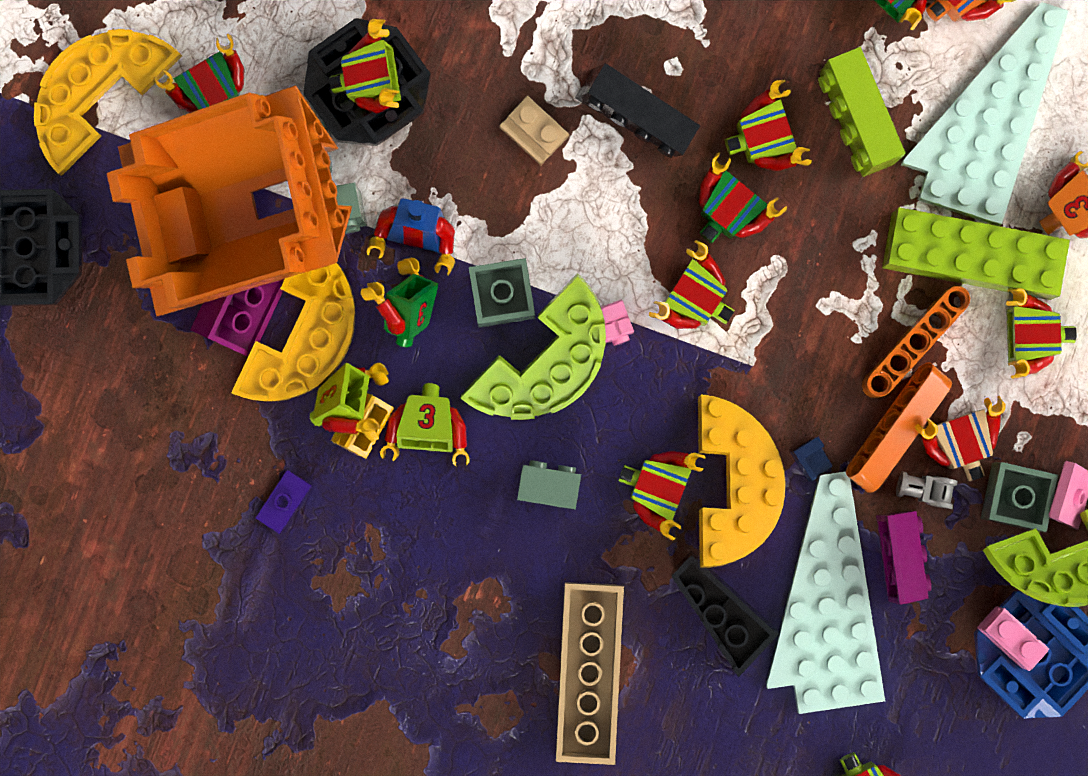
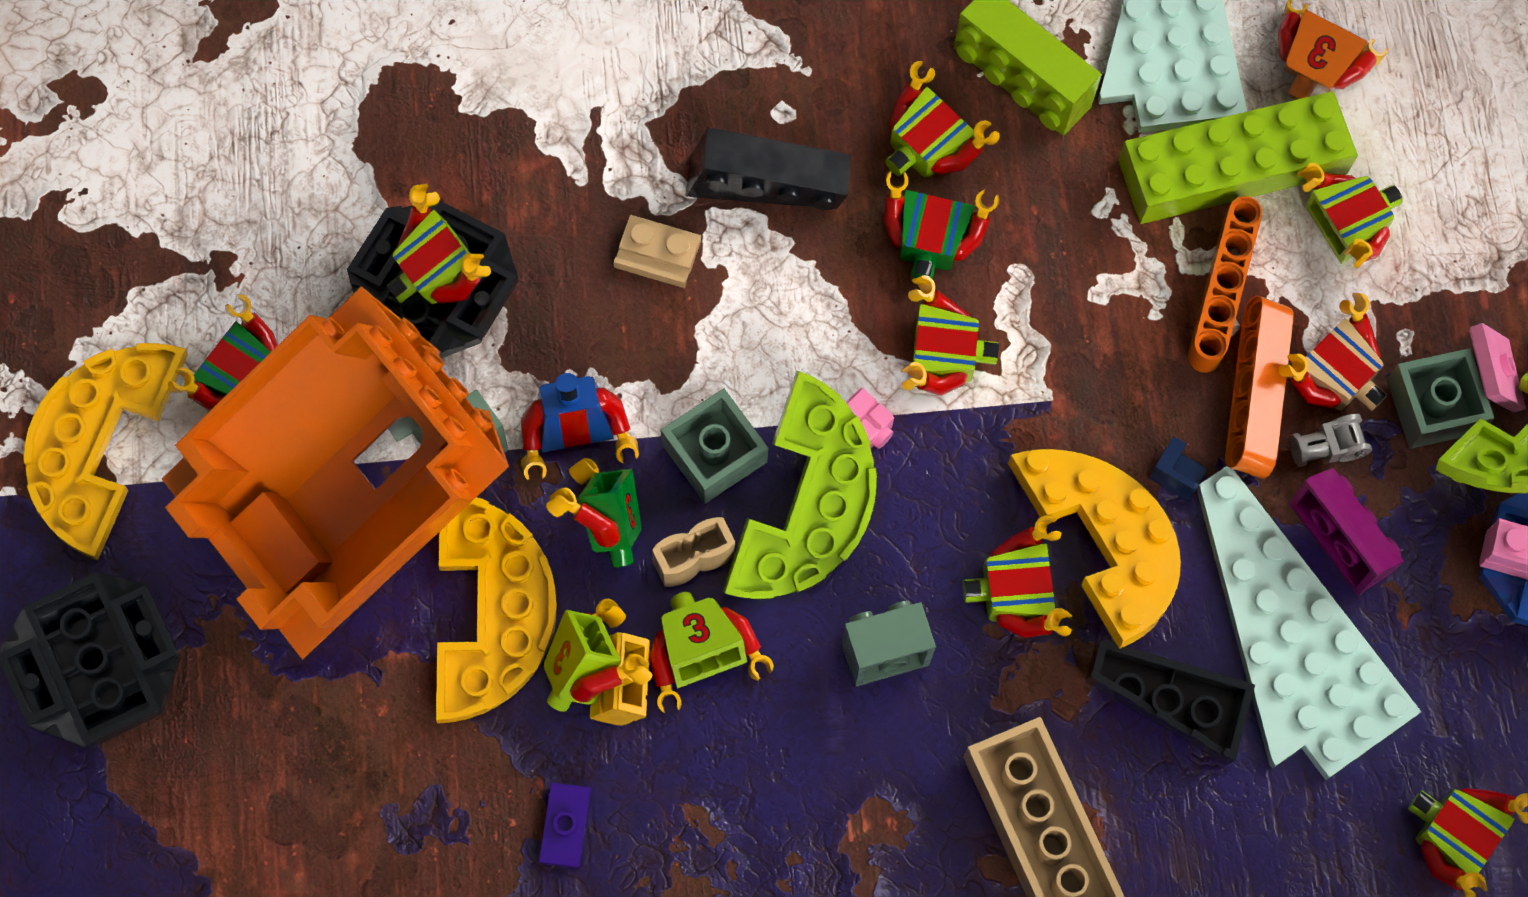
camera: 30 degrees left, 15 degrees down
magenta slope [190,279,285,357] -> none
none -> tan brick [652,517,735,587]

